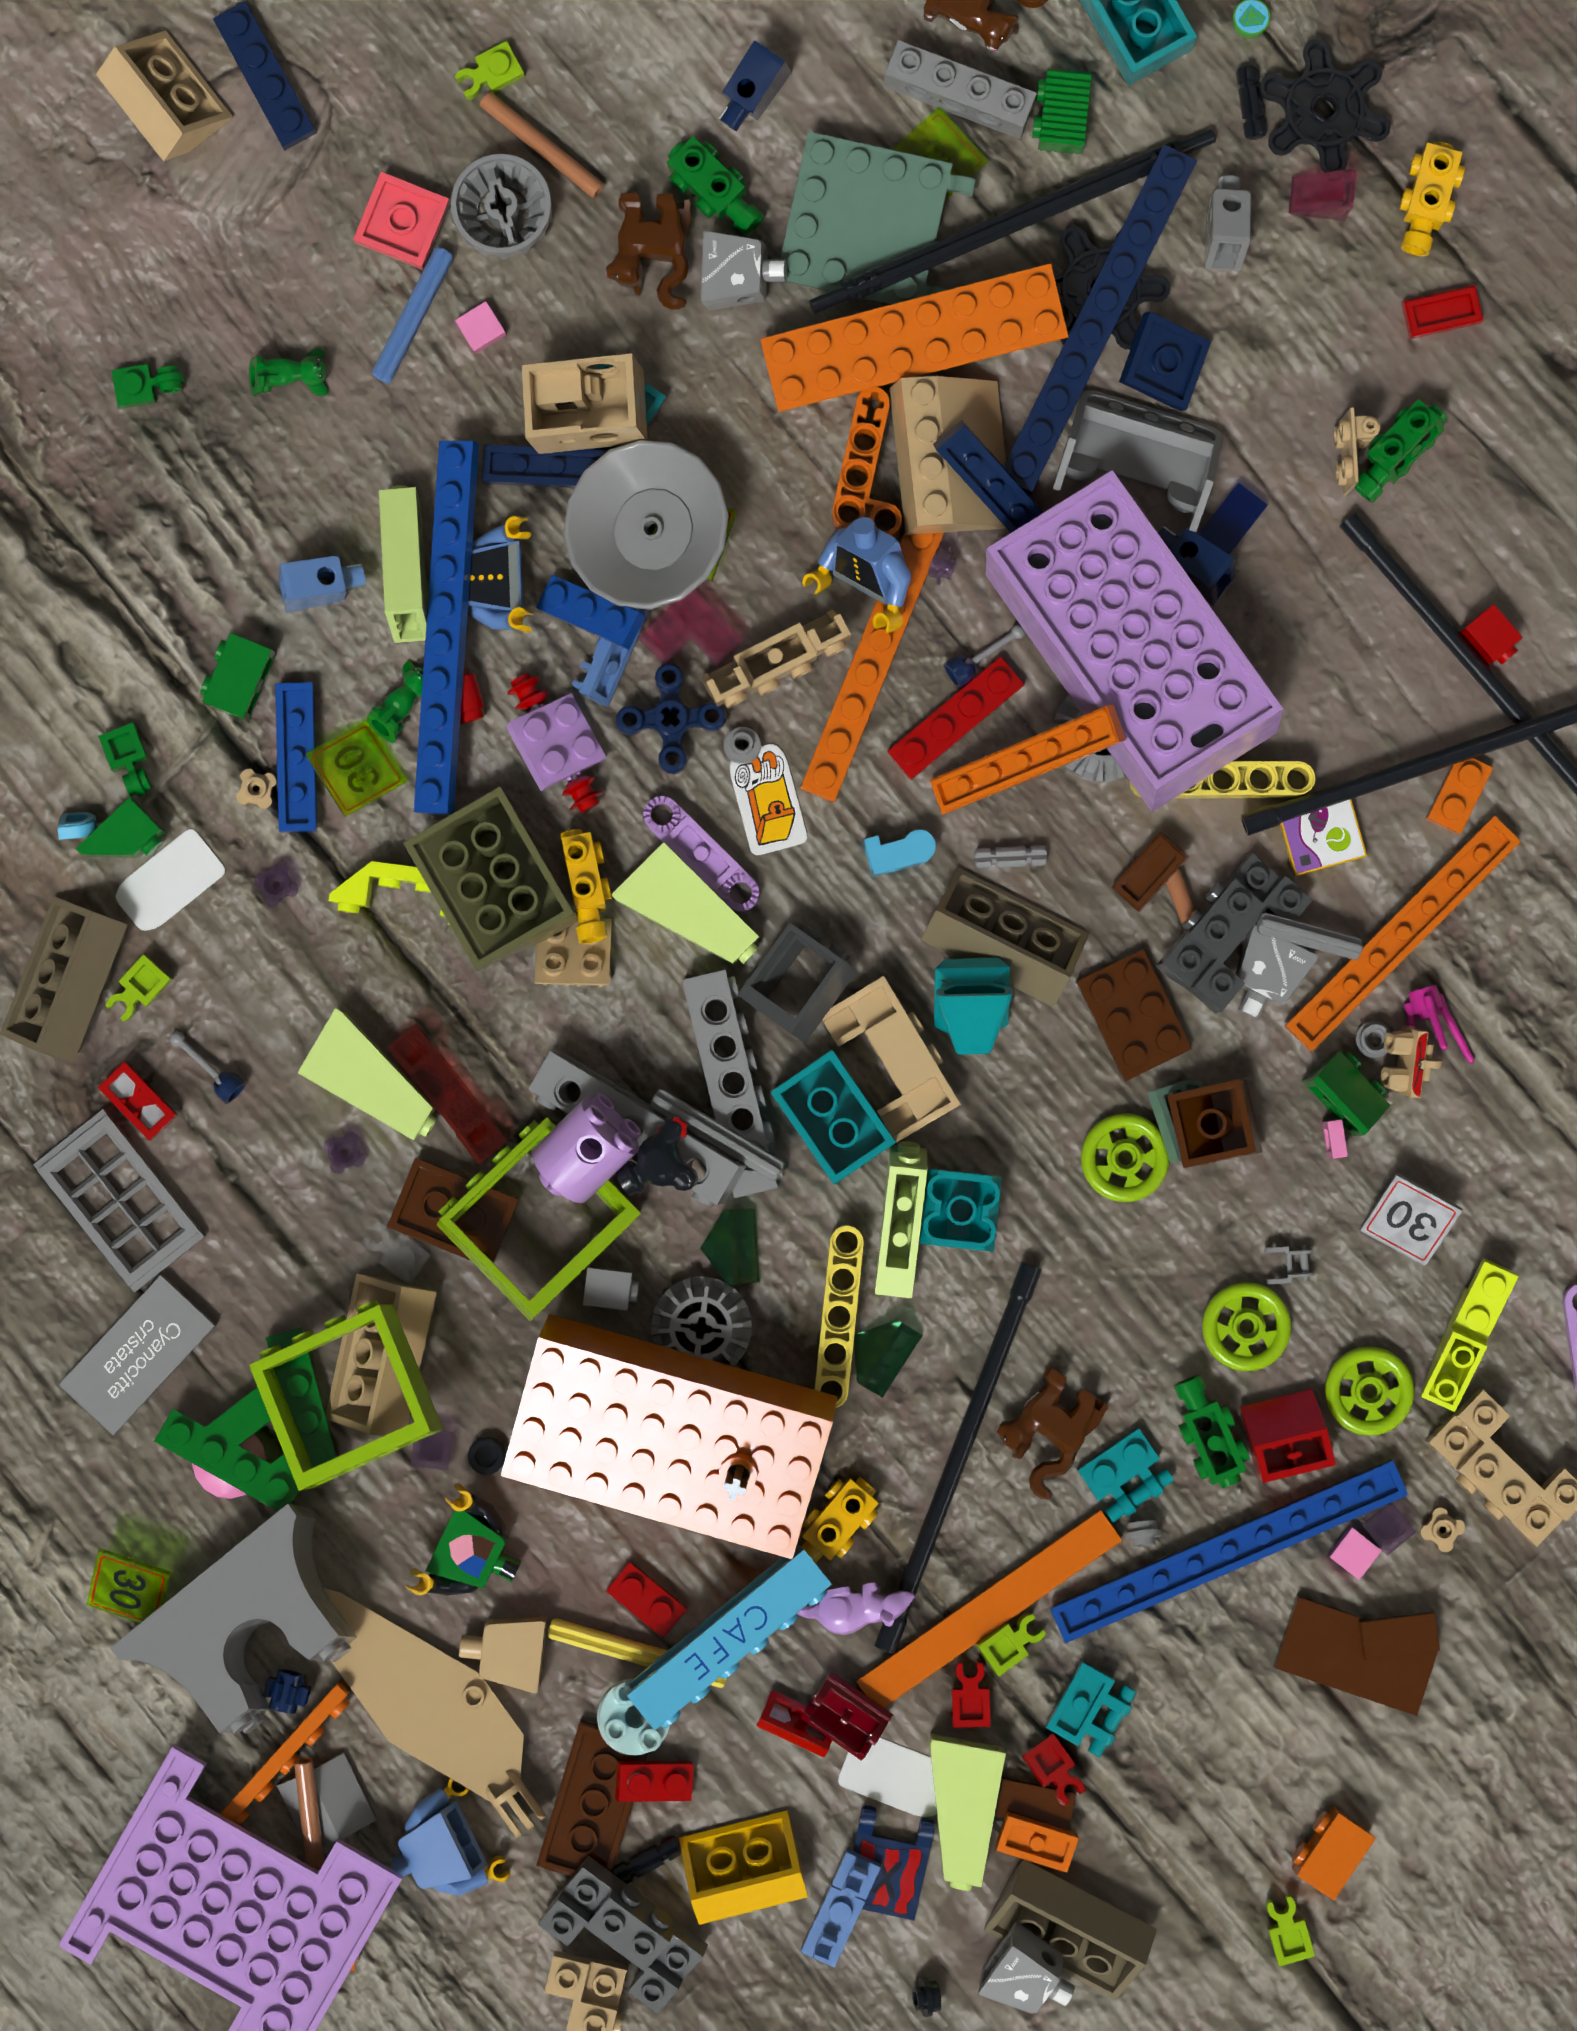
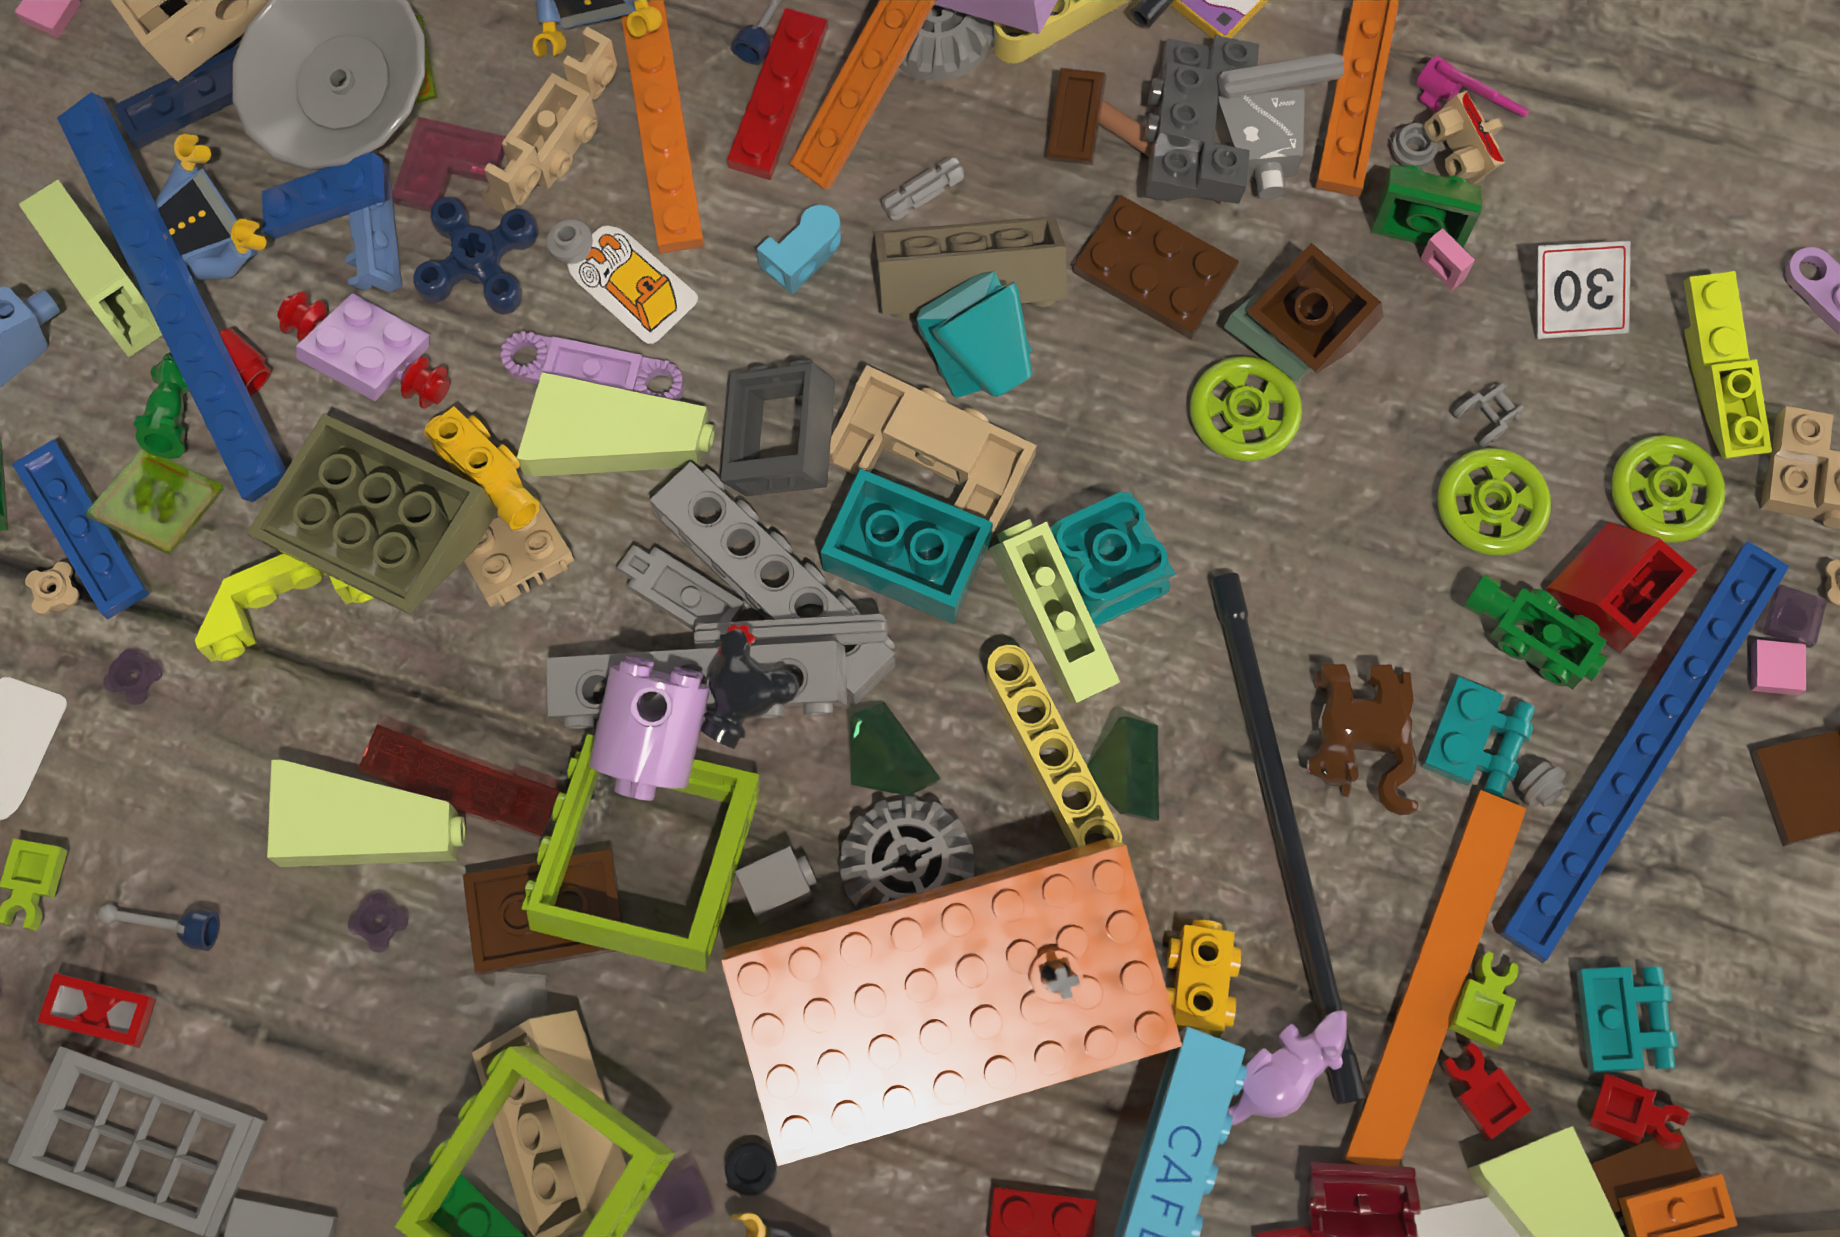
camera: 30 degrees left, 15 degrees down
none -> light grey hinge [616,545,745,631]

